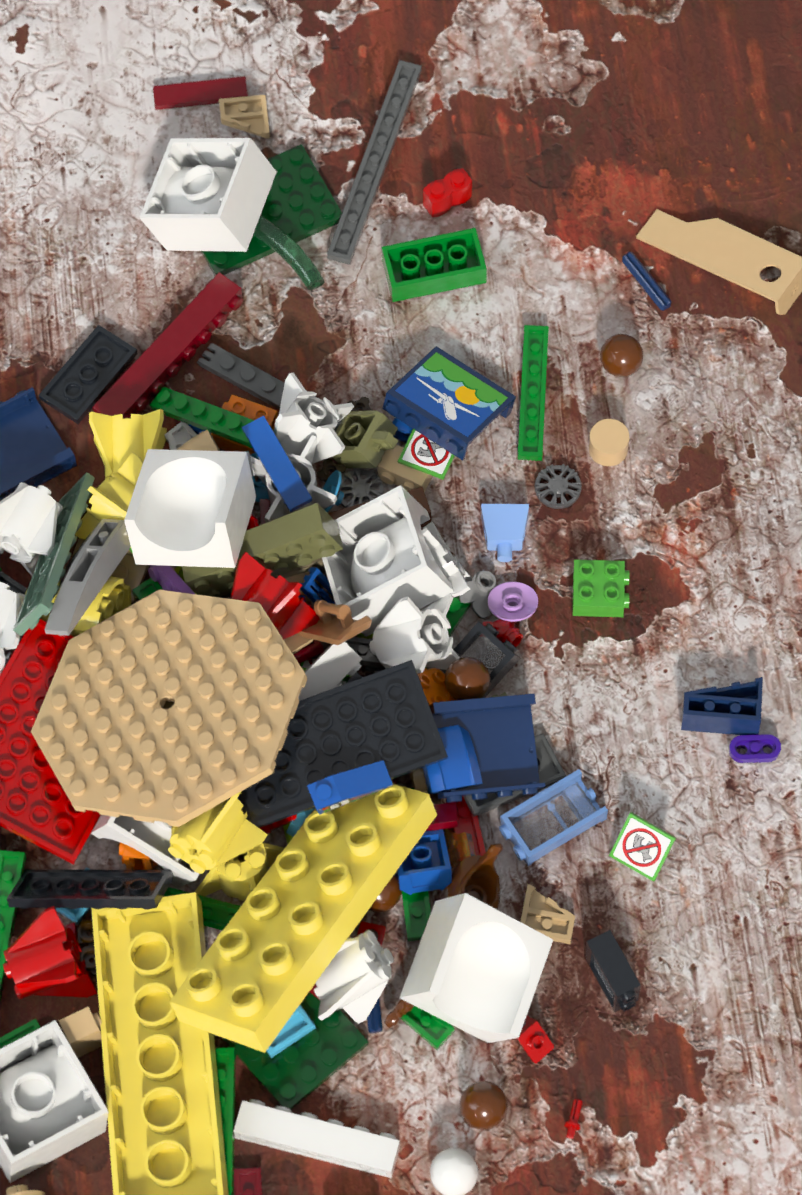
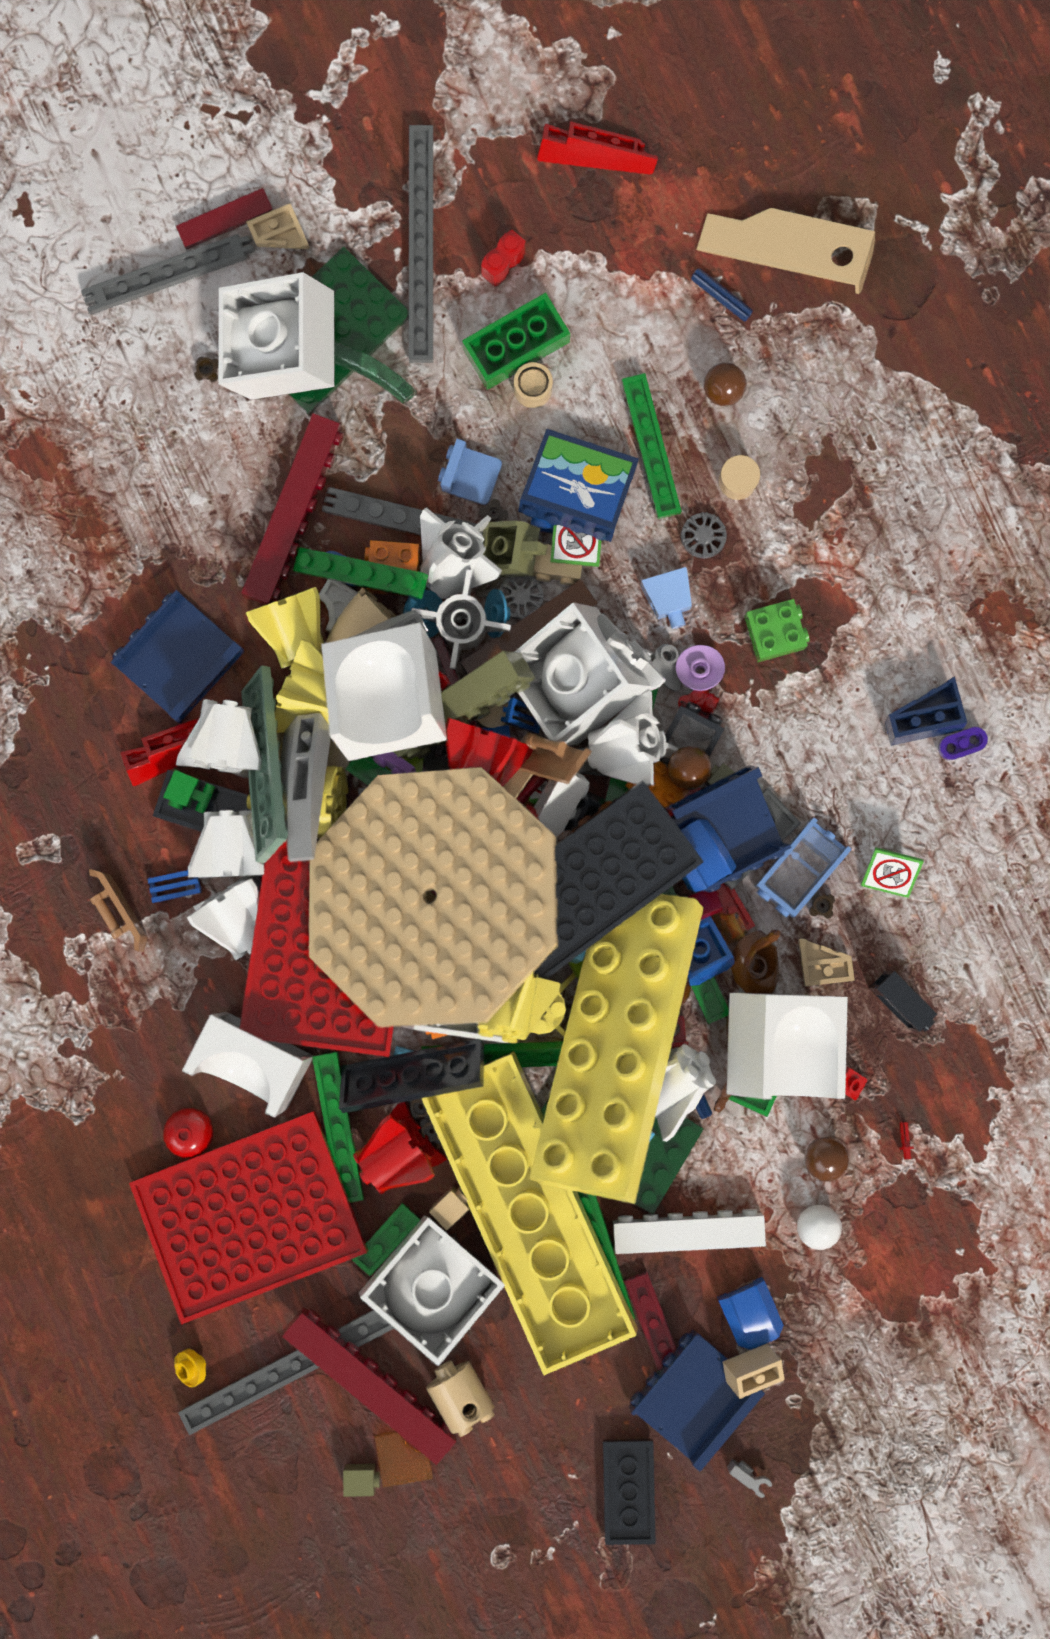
camera: 20 degrees left, 20 degrees up
black plate [39,325,138,424] -> none
blue tile [242,416,312,513] -> none
blue slope [307,760,393,815] -> none
none -> dark grey hinge [81,234,255,314]
none -> dark brown plate [194,357,219,382]
none -> medium blue bracket [438,439,502,505]
none -> tan piece [514,362,553,408]
none -> red wedge [537,121,658,175]
none -> dark brown plate [809,892,835,919]

